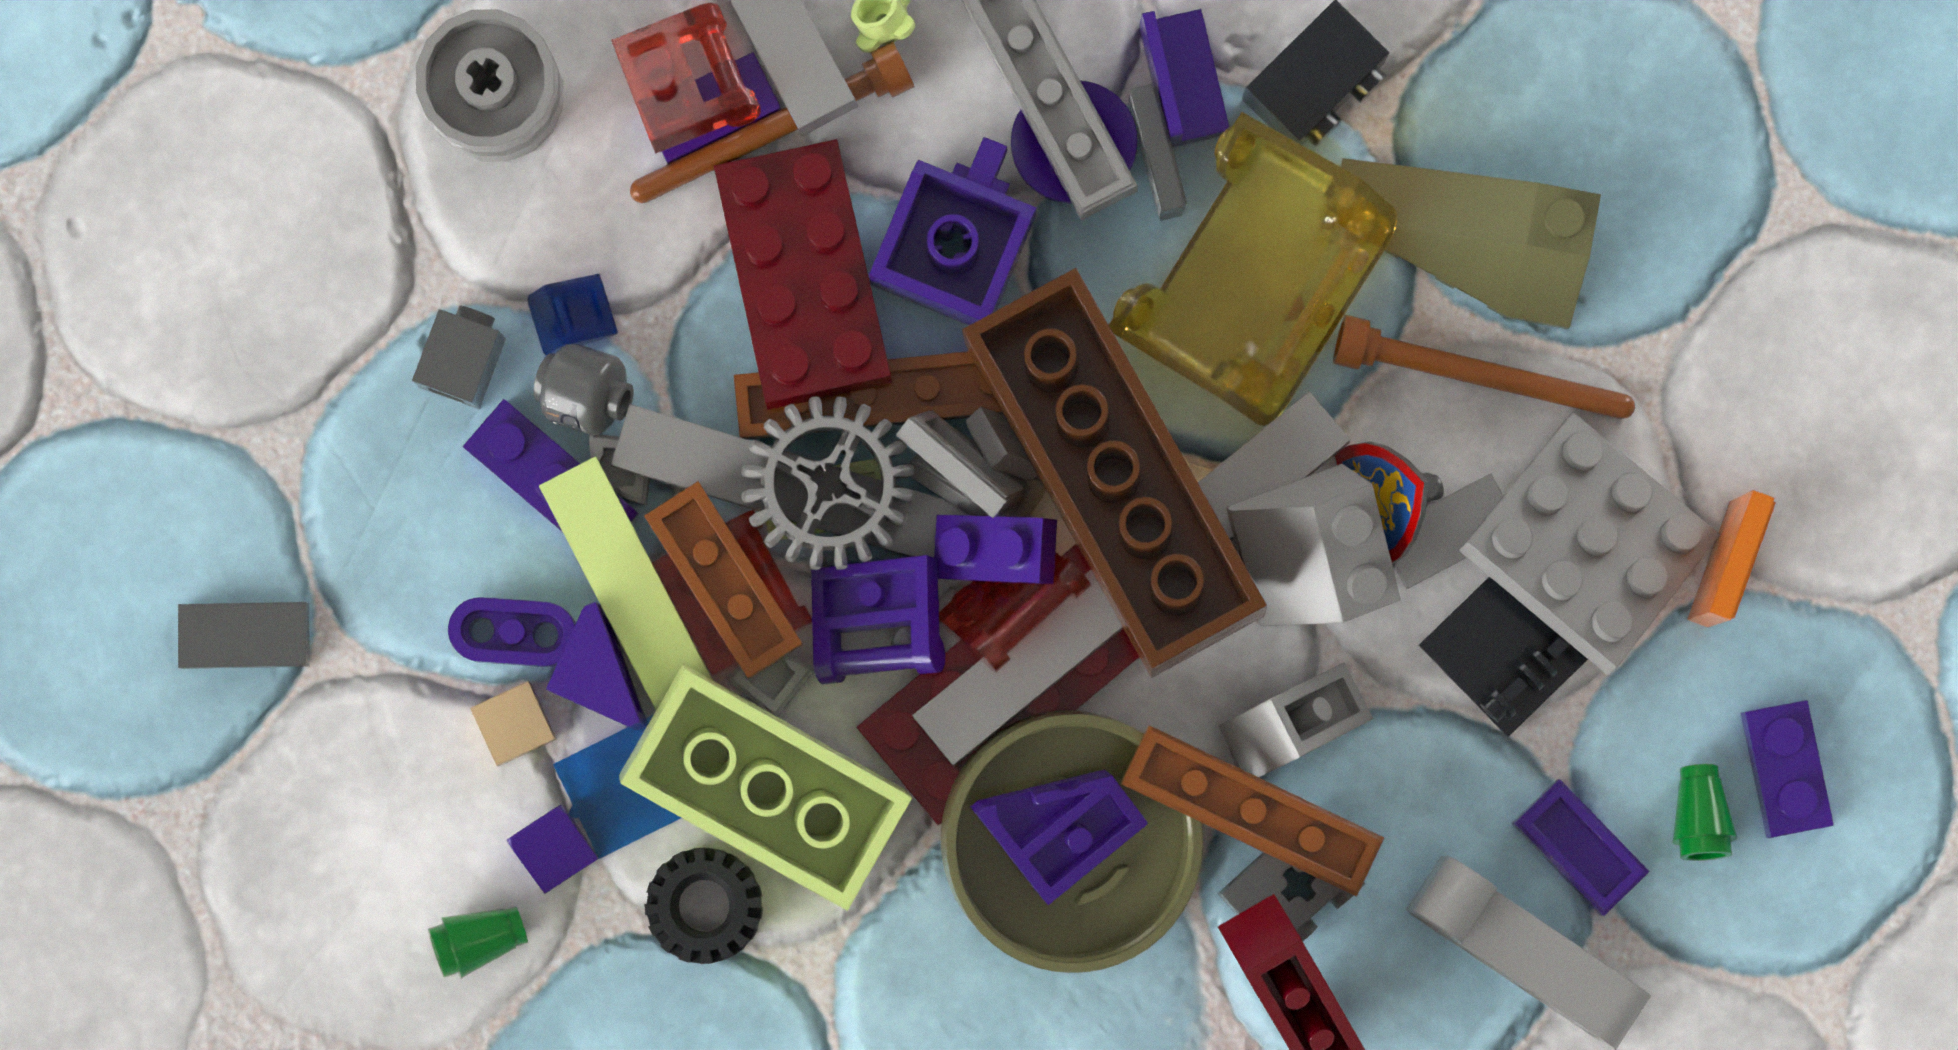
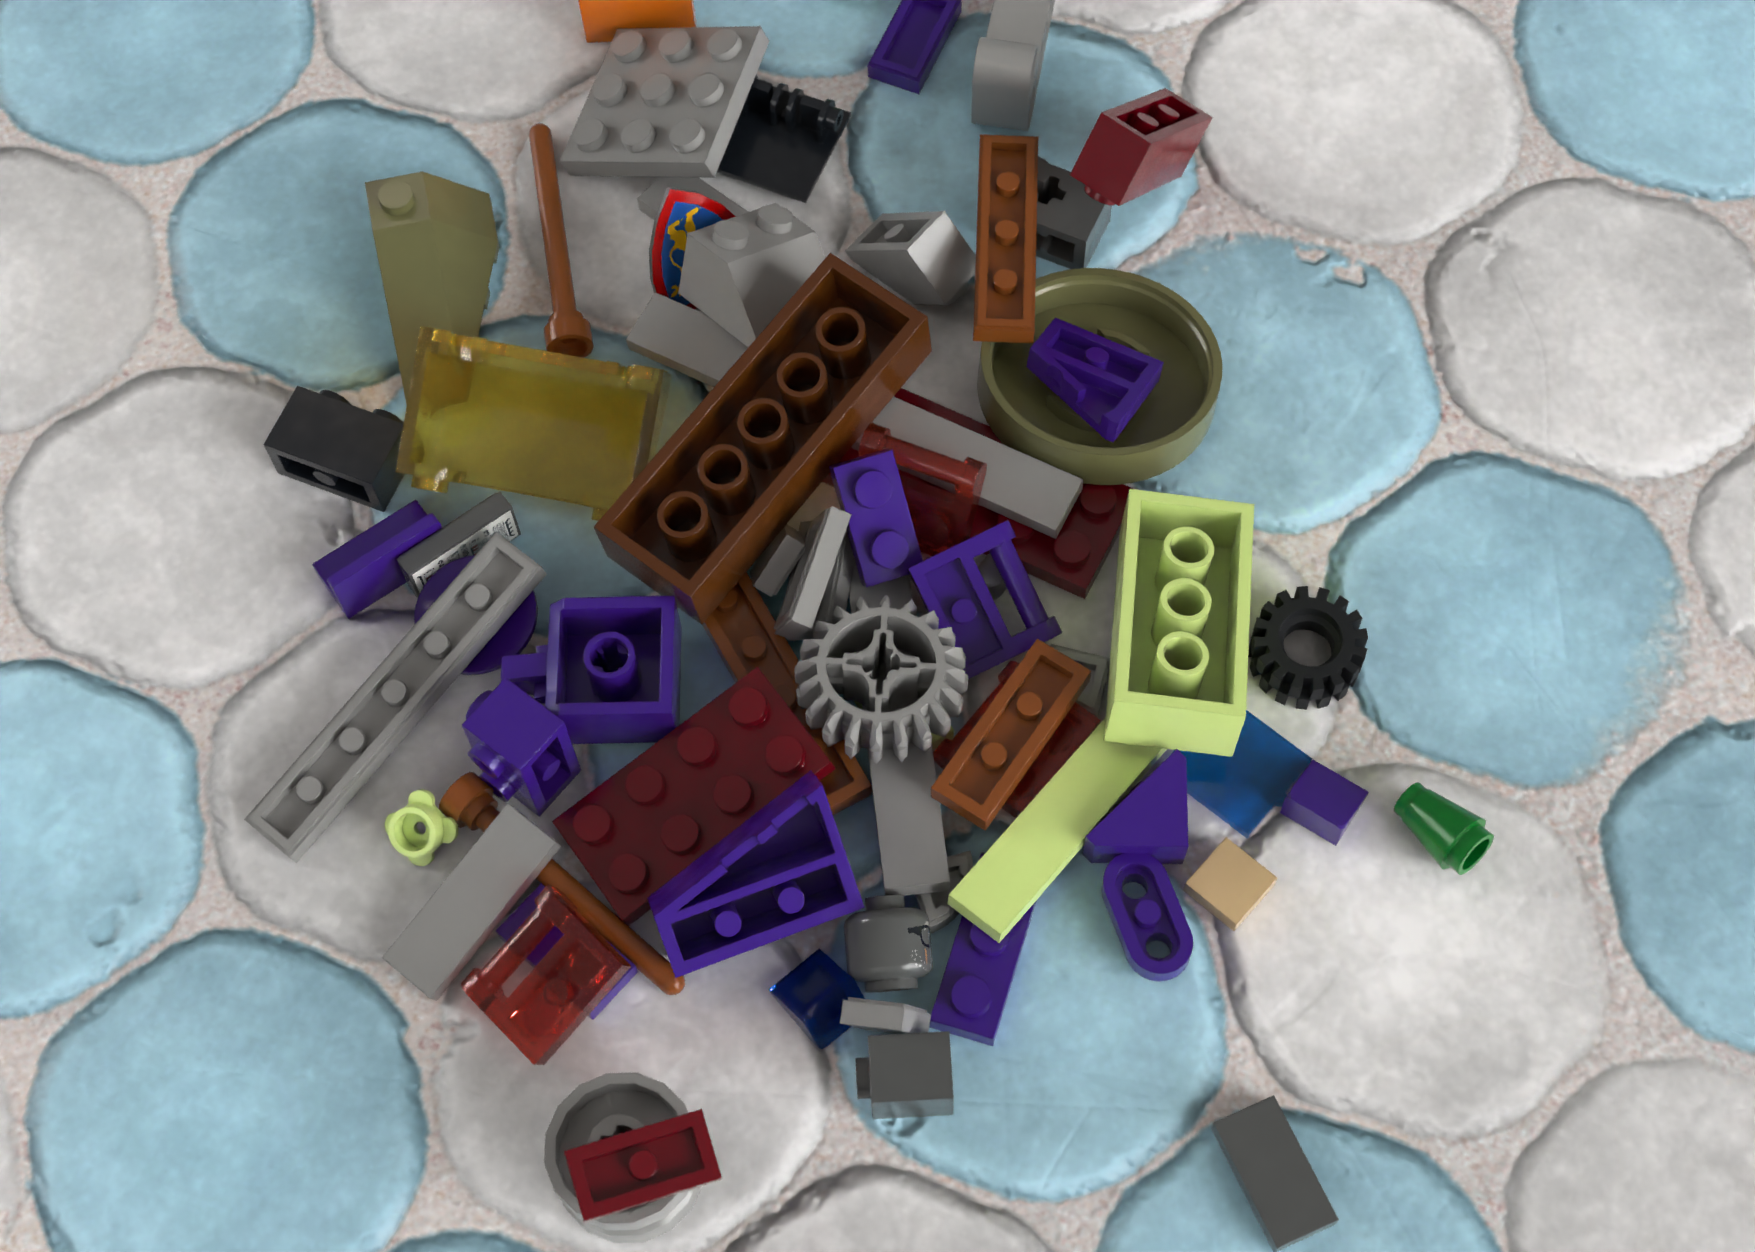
camera: 110 degrees left, 20 degrees down
none -> dark purple brick [462,677,581,817]
none -> dark red plate [564,1109,722,1223]
none -> dark purple wedge [647,770,865,978]
none -> light grey tile [840,997,931,1034]

